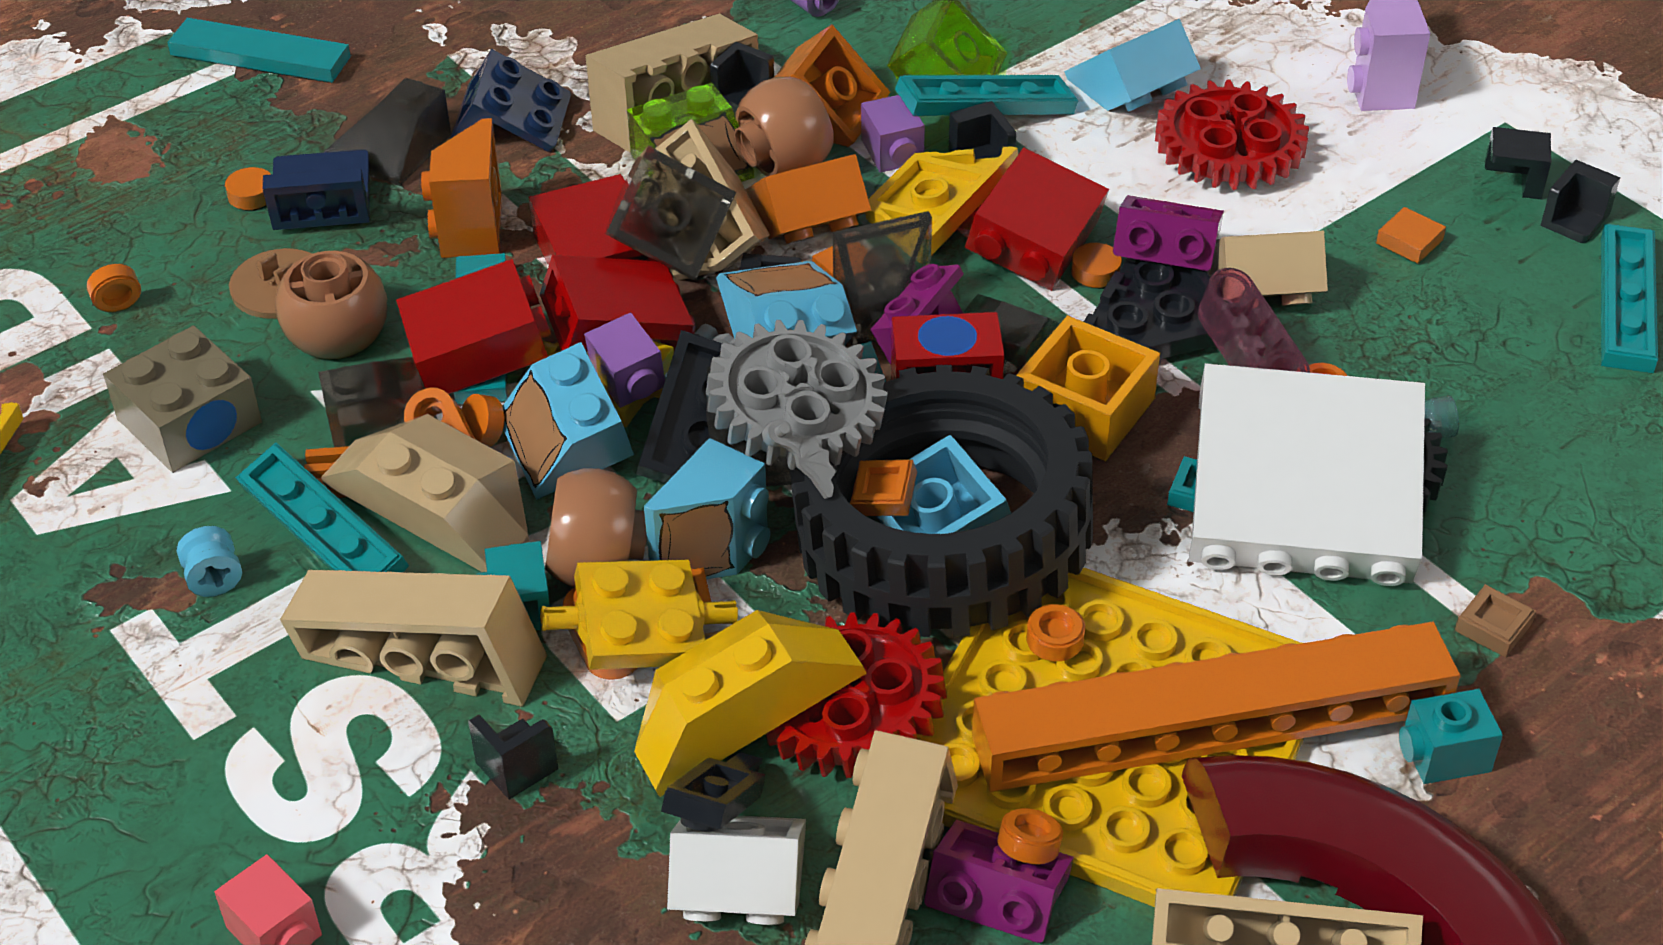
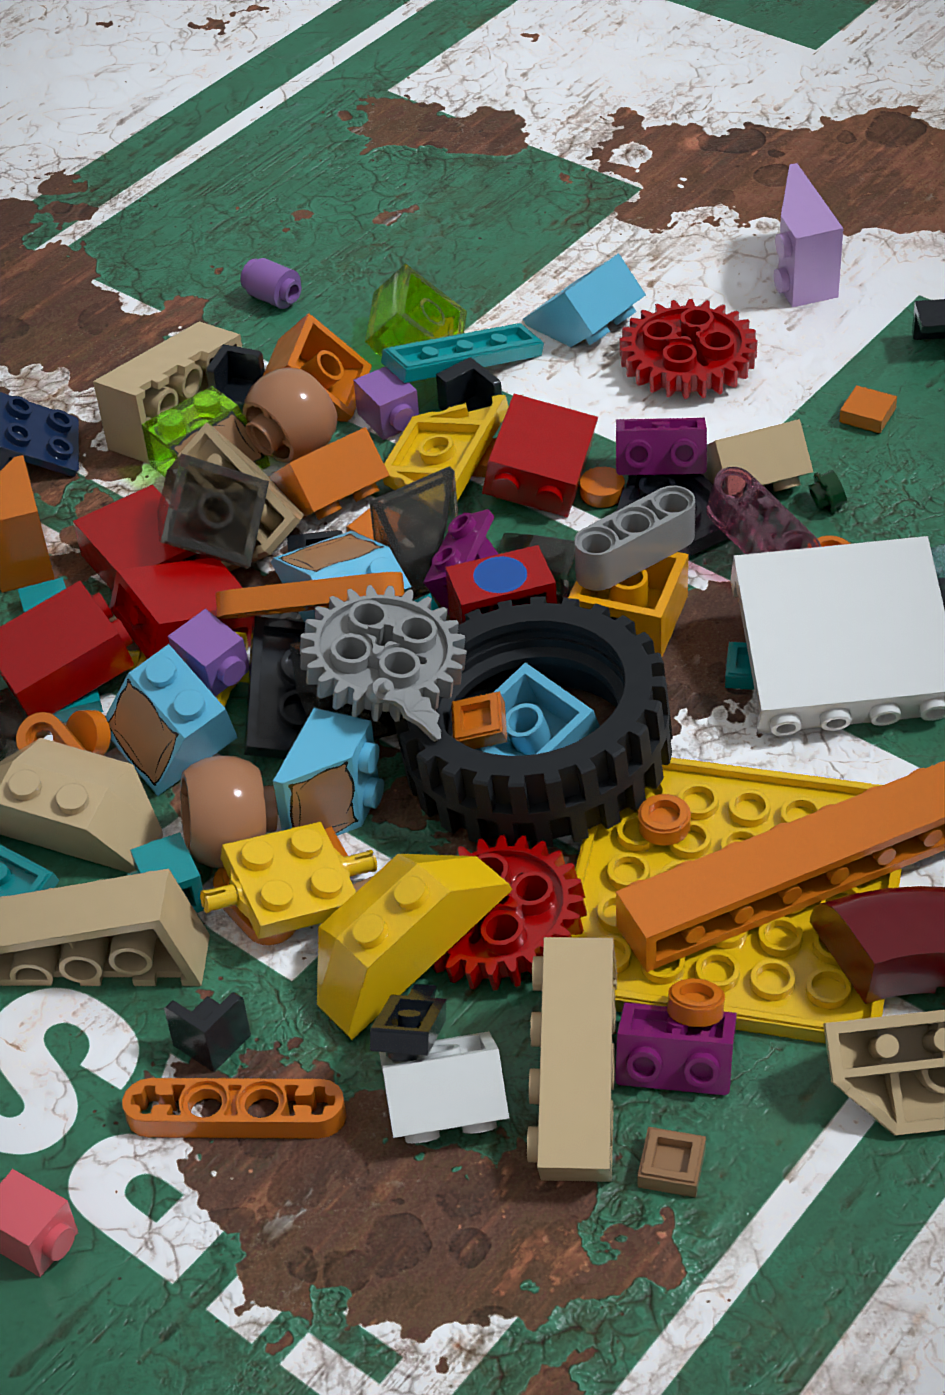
camera: 10 degrees left, 0 degrees up
none -> orange beam [122,1078,347,1139]
none -> orange beam [215,572,405,619]
none -> light grey beam [574,486,695,591]
none -> dark green plate [808,470,847,514]

